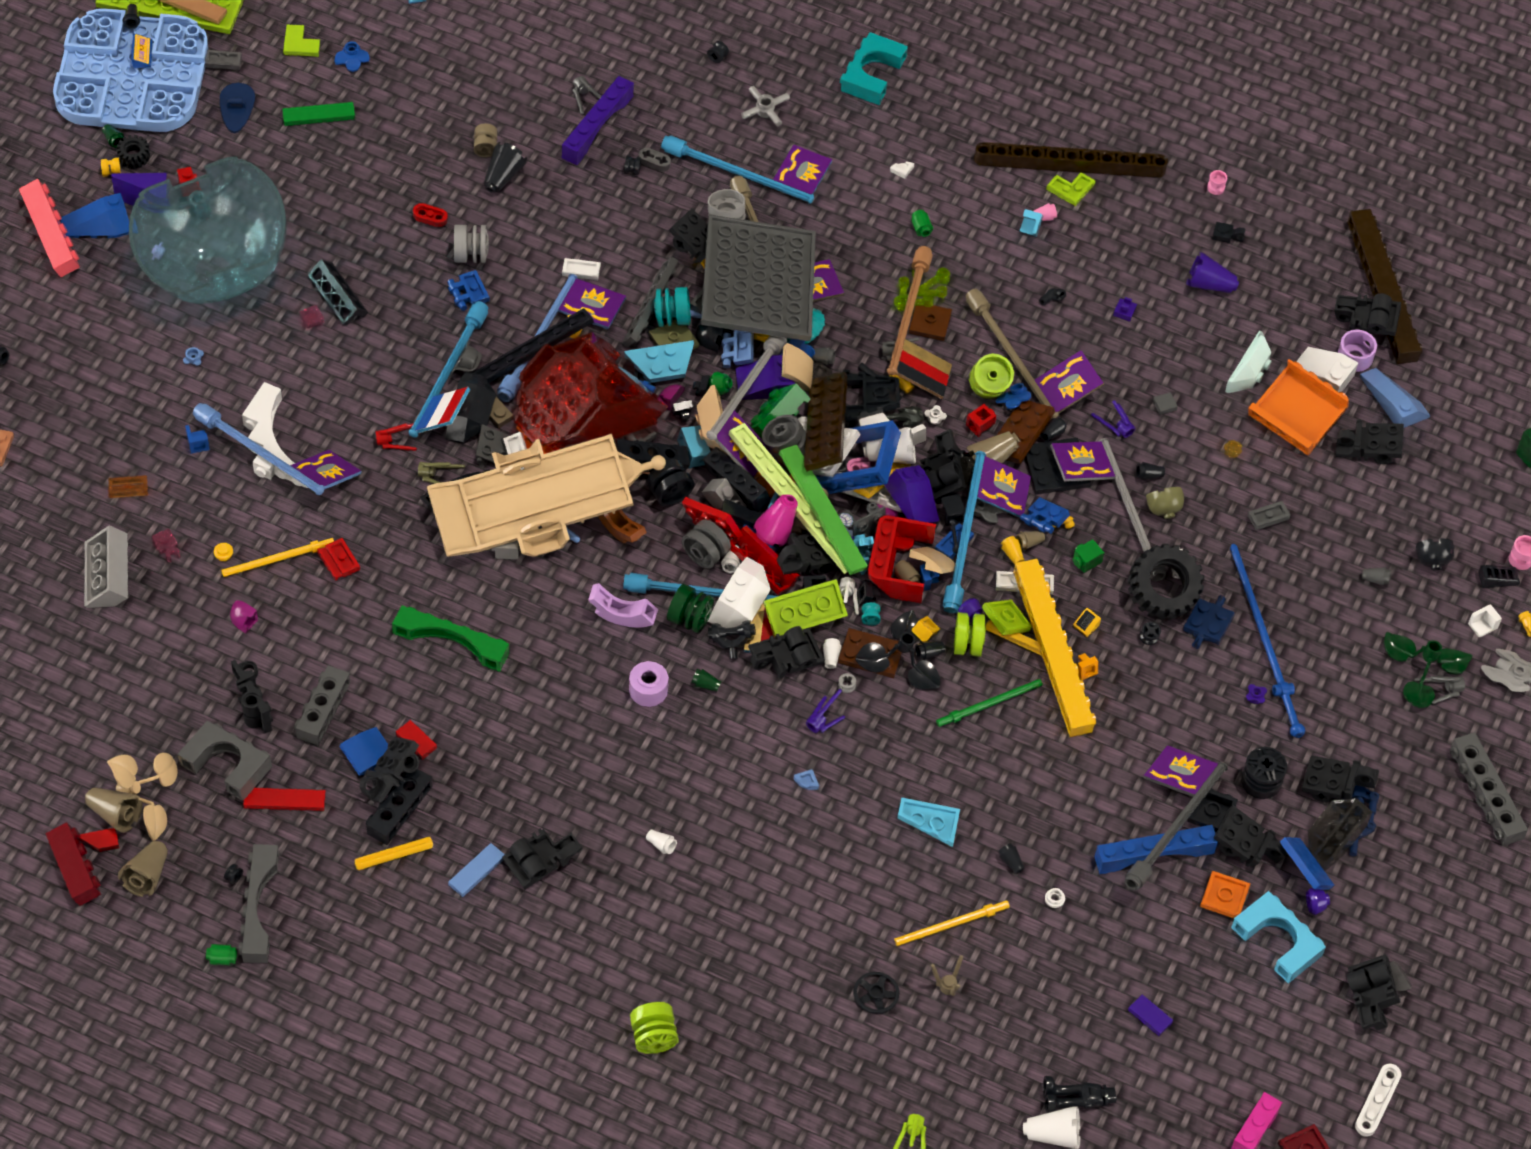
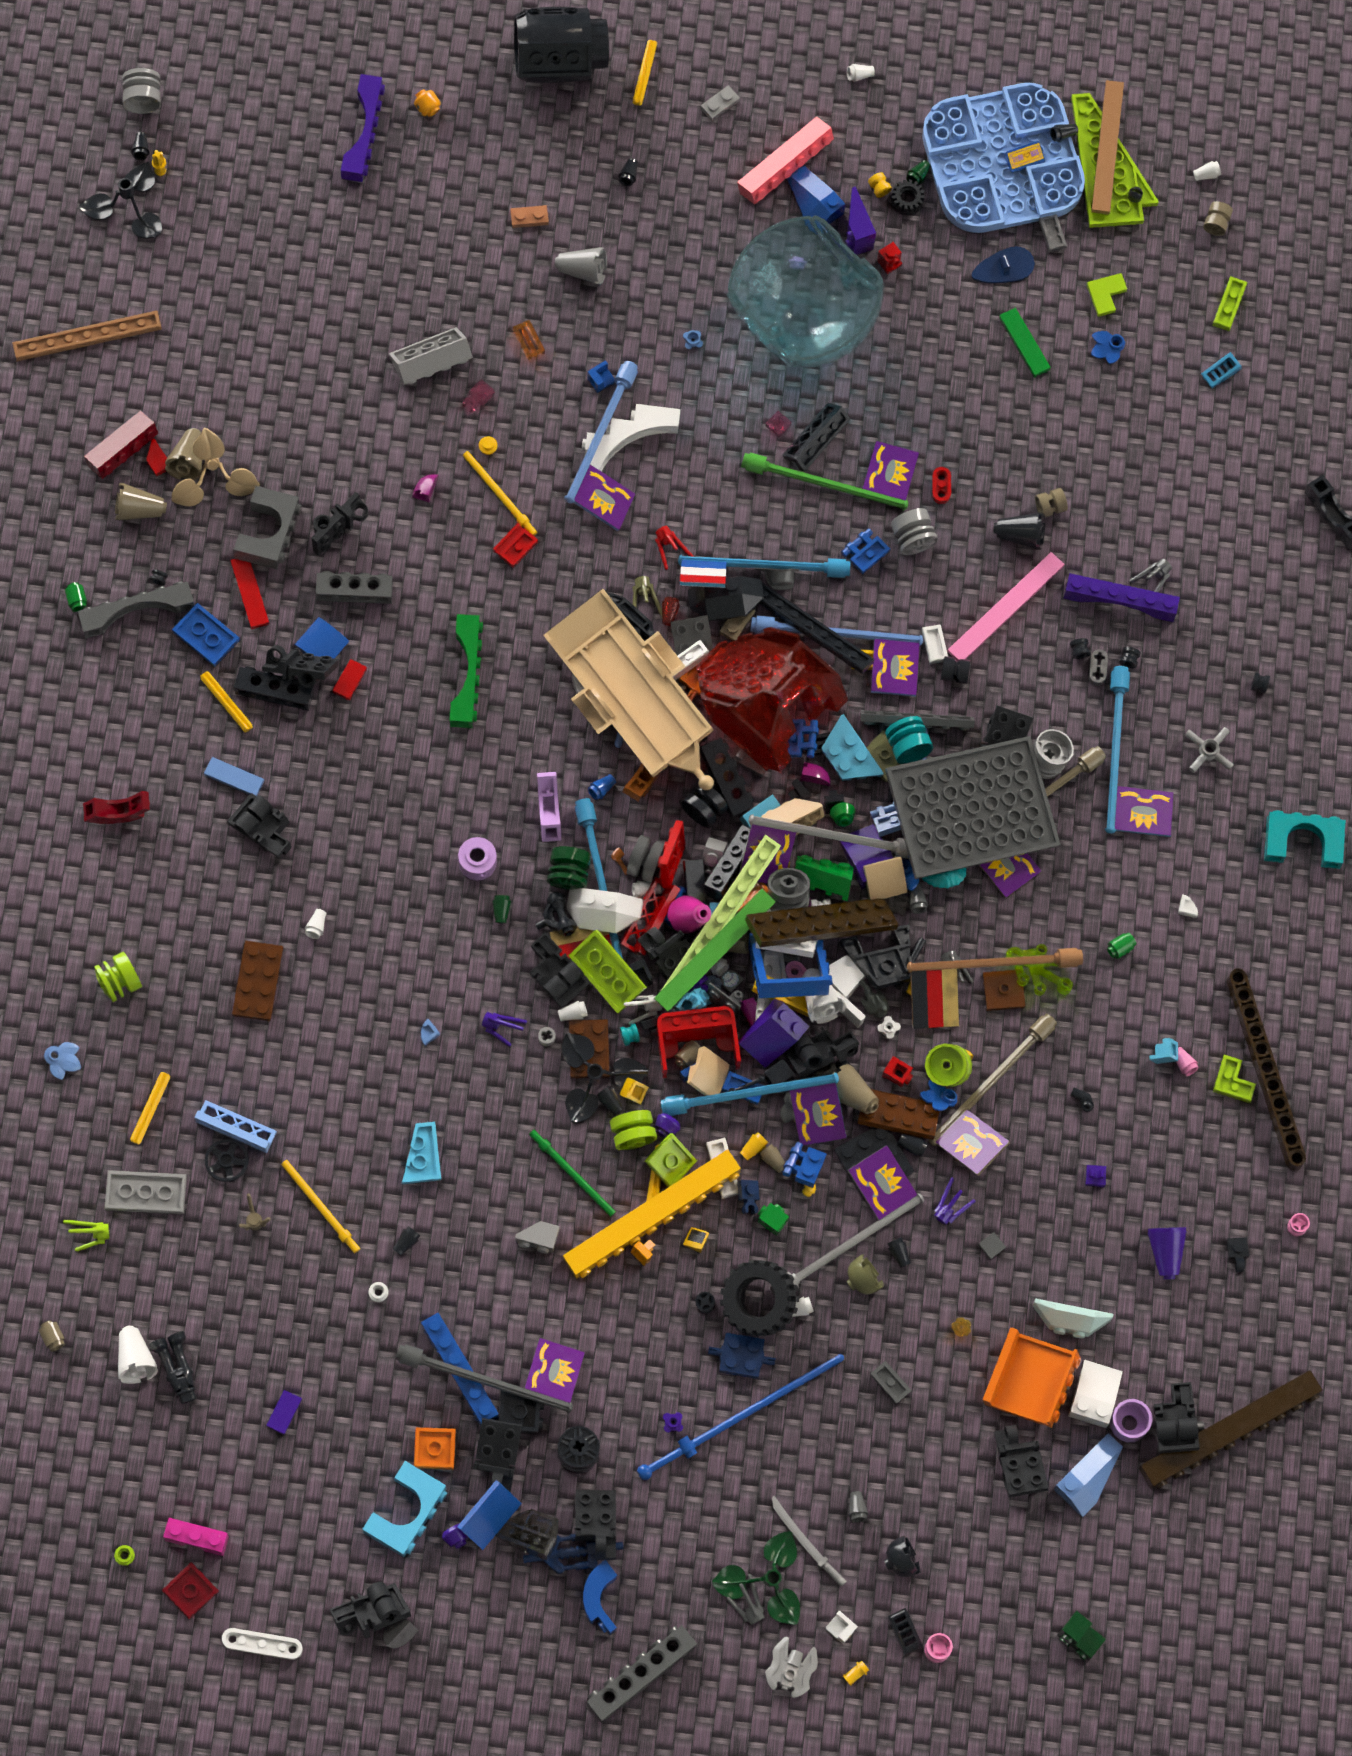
camera: 70 degrees right, 15 degrees up
none -> medium blue plate [44,1042,81,1080]
none -> dark red arch [83,791,150,824]
none -> light grey tile [104,1170,187,1214]
none -> yellow axle [130,1072,170,1145]
none -> blue plate [172,603,240,667]
none -> light blue fence [194,1100,277,1153]
none -> reddish brown plate [232,940,284,1021]
none -> light grey slope [515,1221,560,1254]
none -> light grey cone [555,247,607,284]
none -> blue arch [583,1560,618,1635]
none -> blue cone [588,774,616,800]
none -> dark orange hand [611,848,627,875]
none -> clear red cone [662,597,680,626]
none -> dark blue plate [737,1180,760,1215]
none -> flag [741,441,919,510]
none -> light grey sword [772,1496,847,1587]
none -> black wheel [941,656,971,684]
none -> bright pink tile [947,552,1065,661]
none -> black wheel [1119,647,1141,669]

